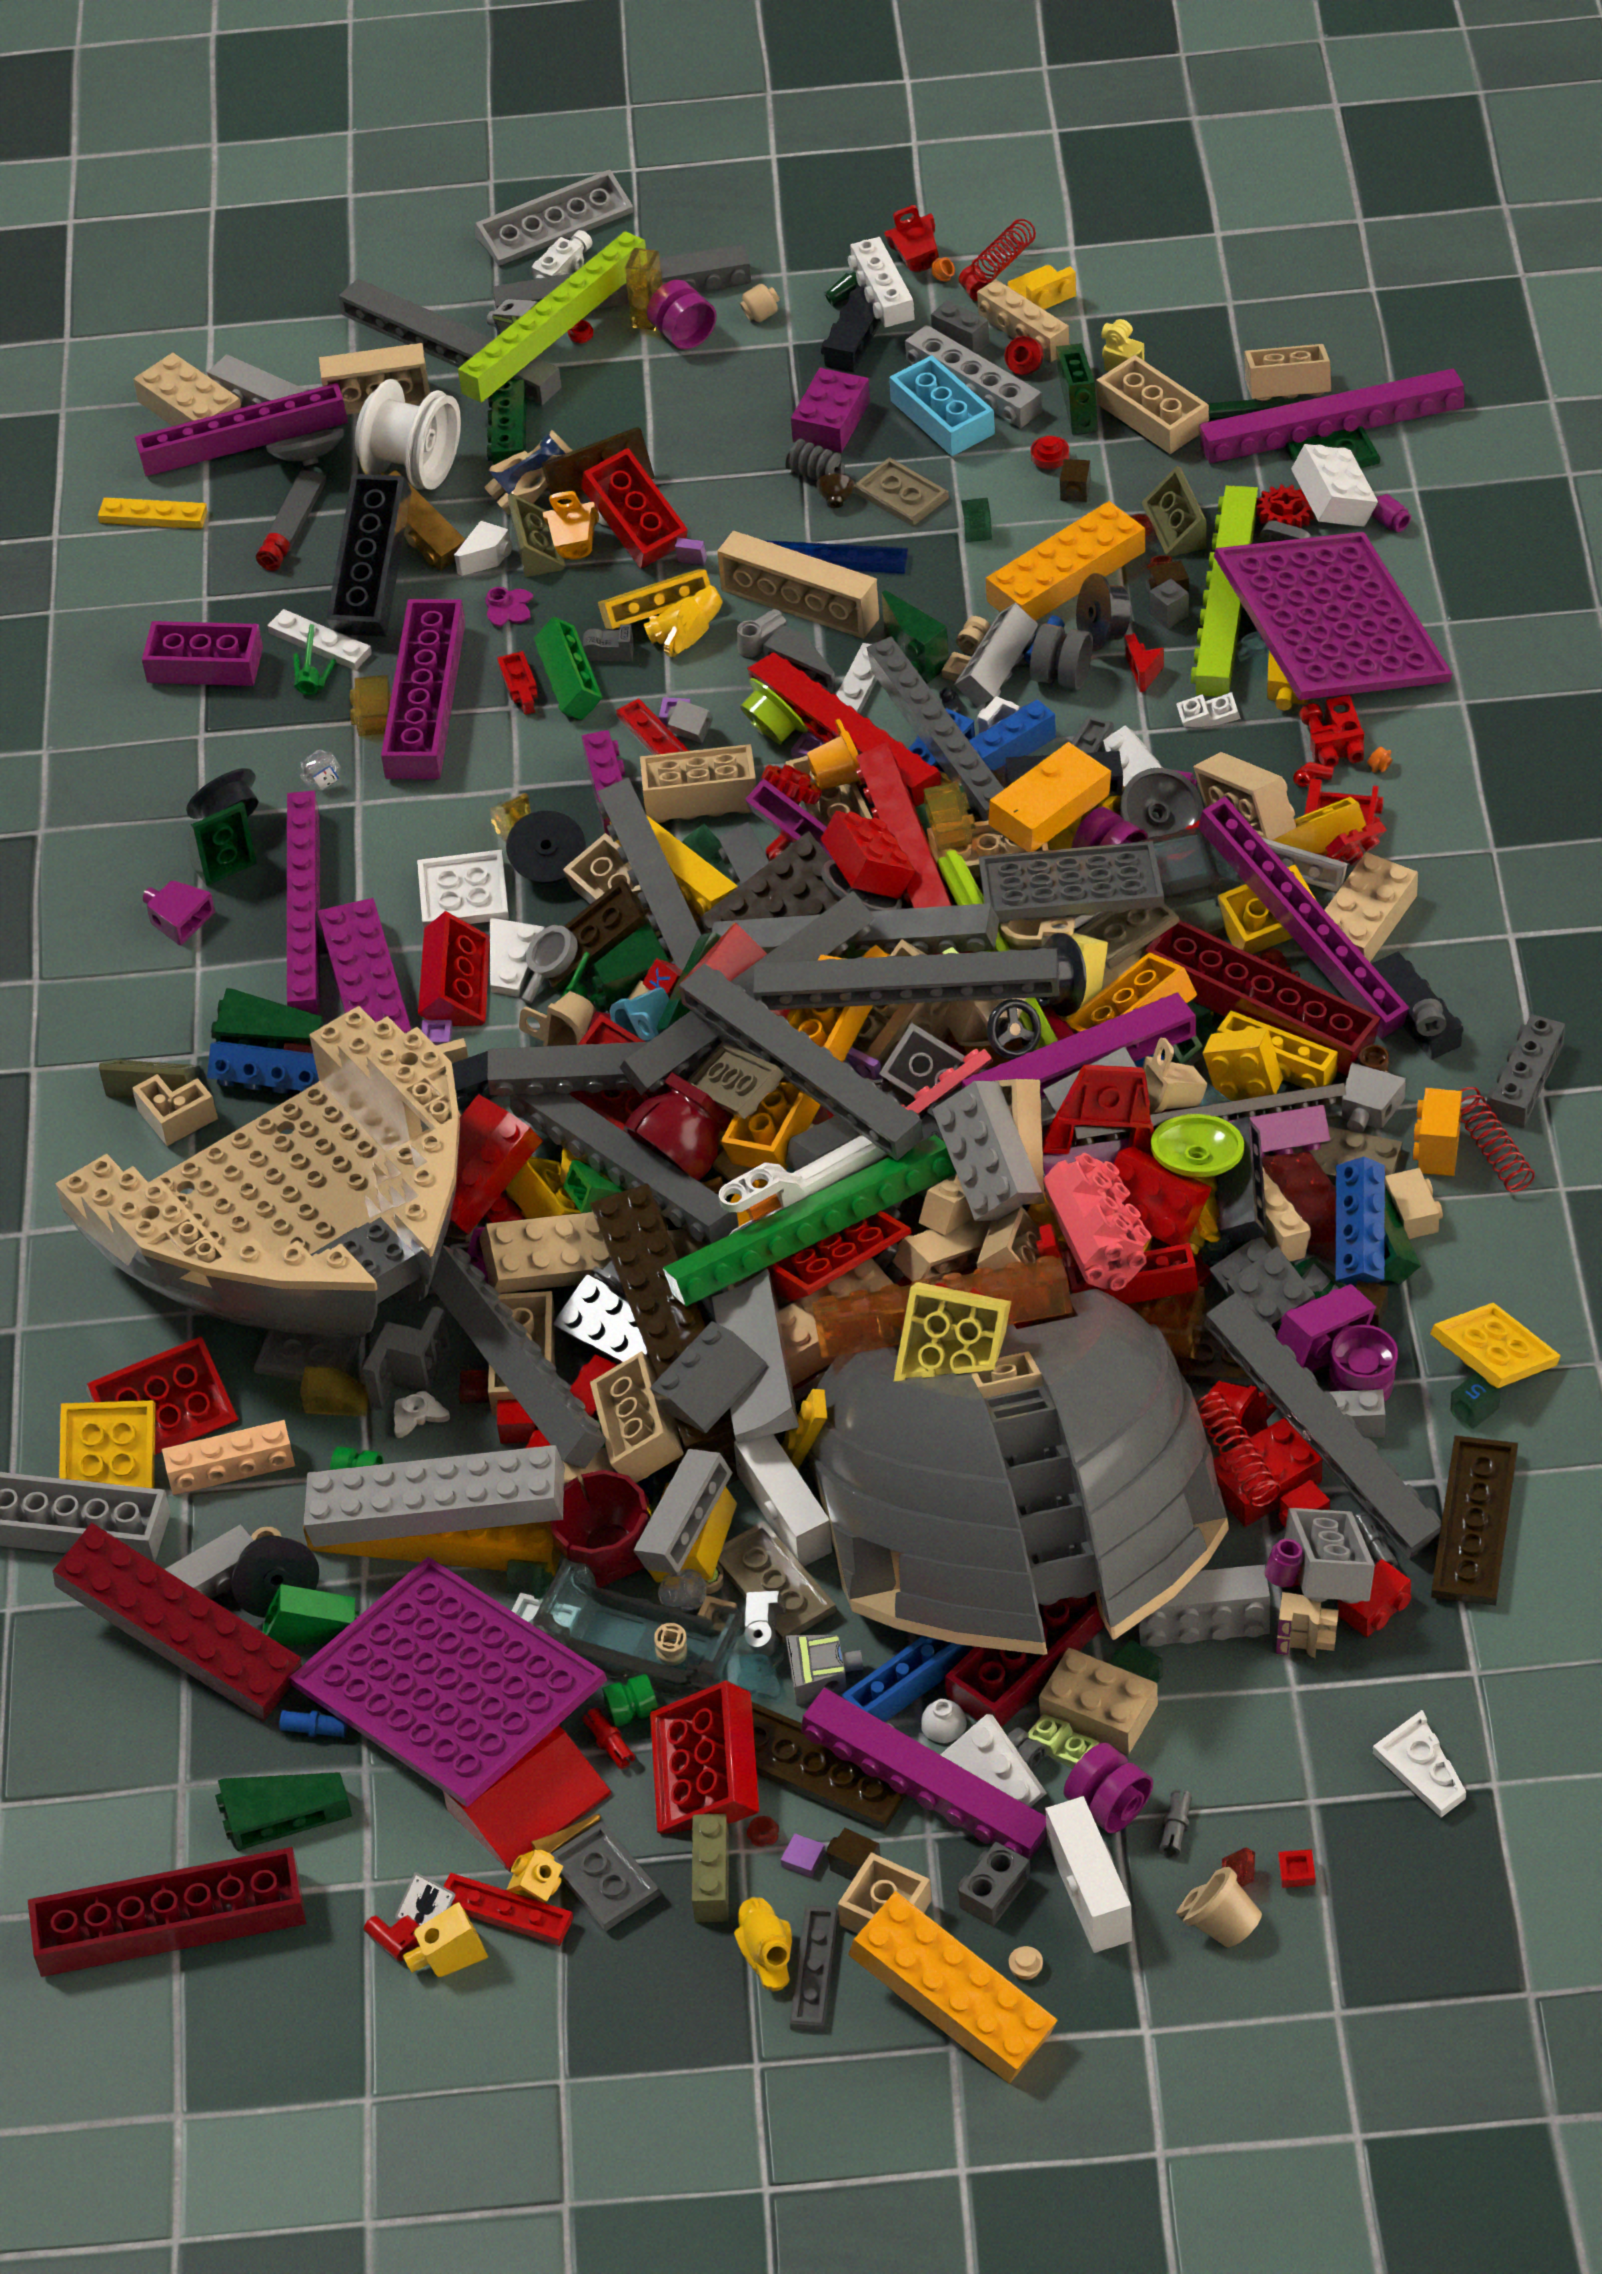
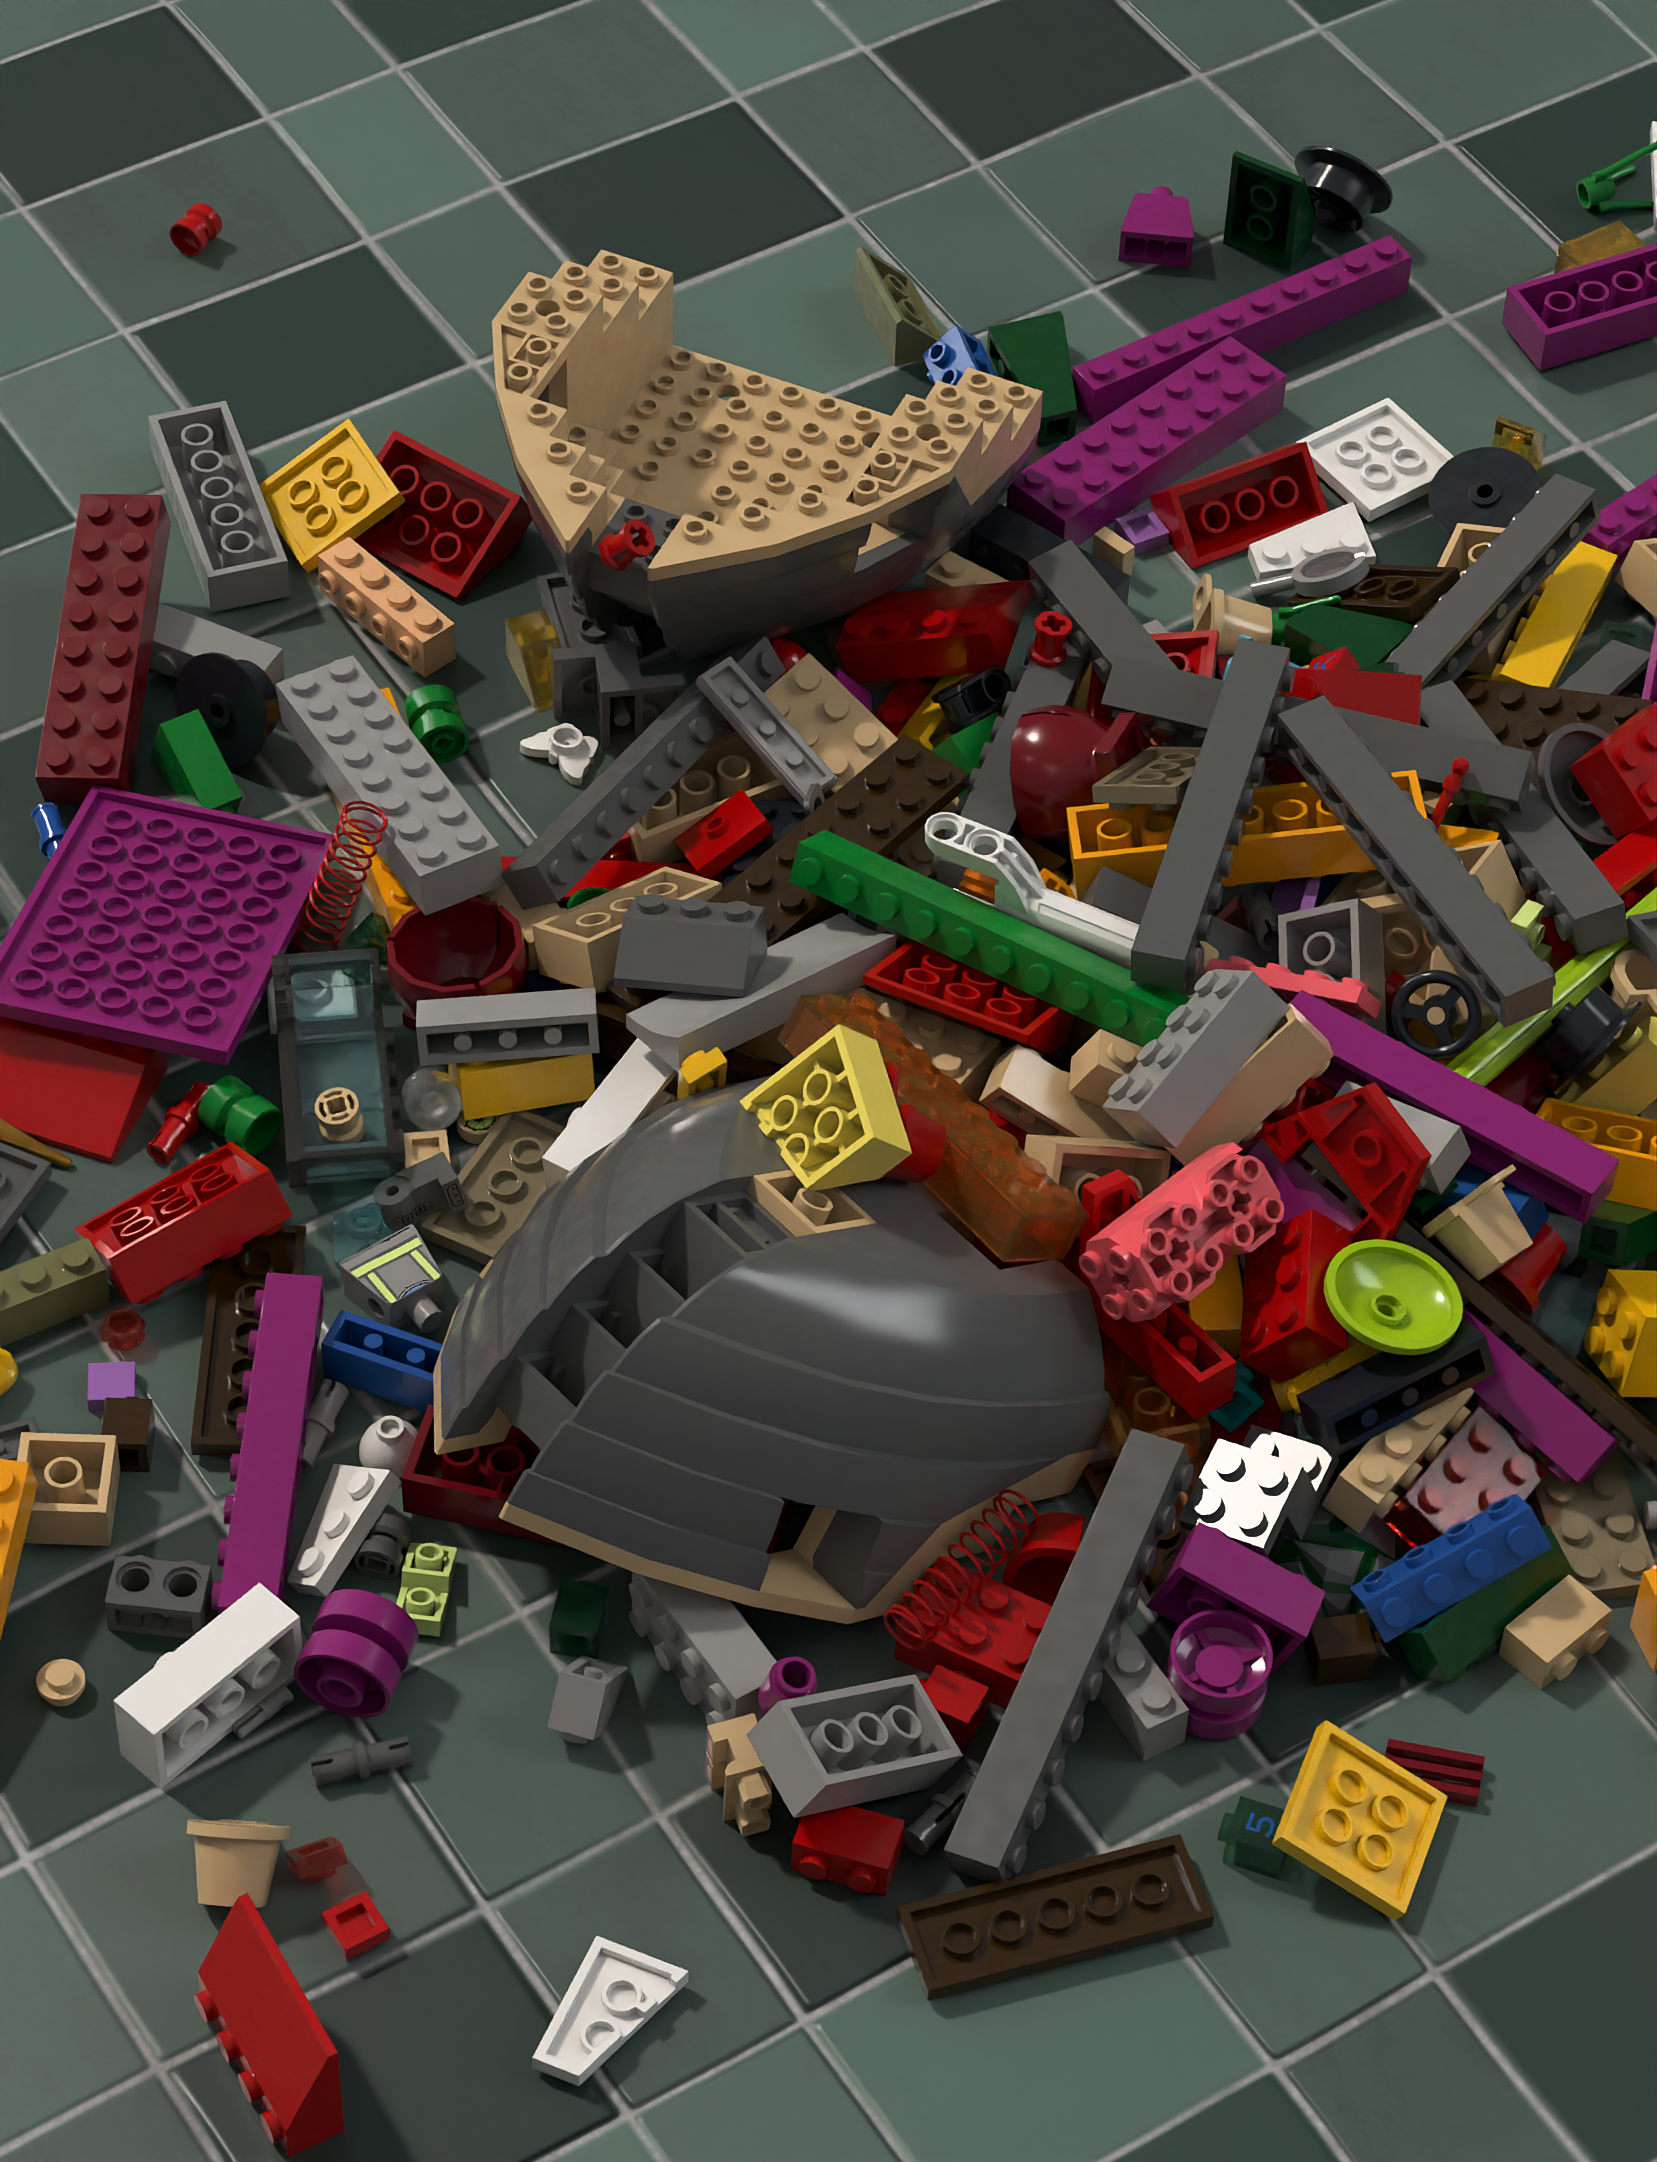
camera: 55 degrees right, 0 degrees up
tan brick [132,1074,218,1146] -> none
magenta brick [142,621,263,686] -> none
clear head [299,749,342,791] -> none
tan brick [1039,1647,1158,1755] -> none
none -> red slope [194,1893,345,2157]
none -> red piece [293,801,388,955]
none -> light grey slope [547,1655,628,1744]
none -> red bush [599,519,655,571]
none -> red plate [674,789,774,879]
none -> light grey tile [696,656,838,807]
none -> black piece [931,667,1012,735]
none -> red bush [1029,611,1072,668]
none -> dark red tile [1385,1739,1485,1806]
none -> red piece [1431,757,1469,830]

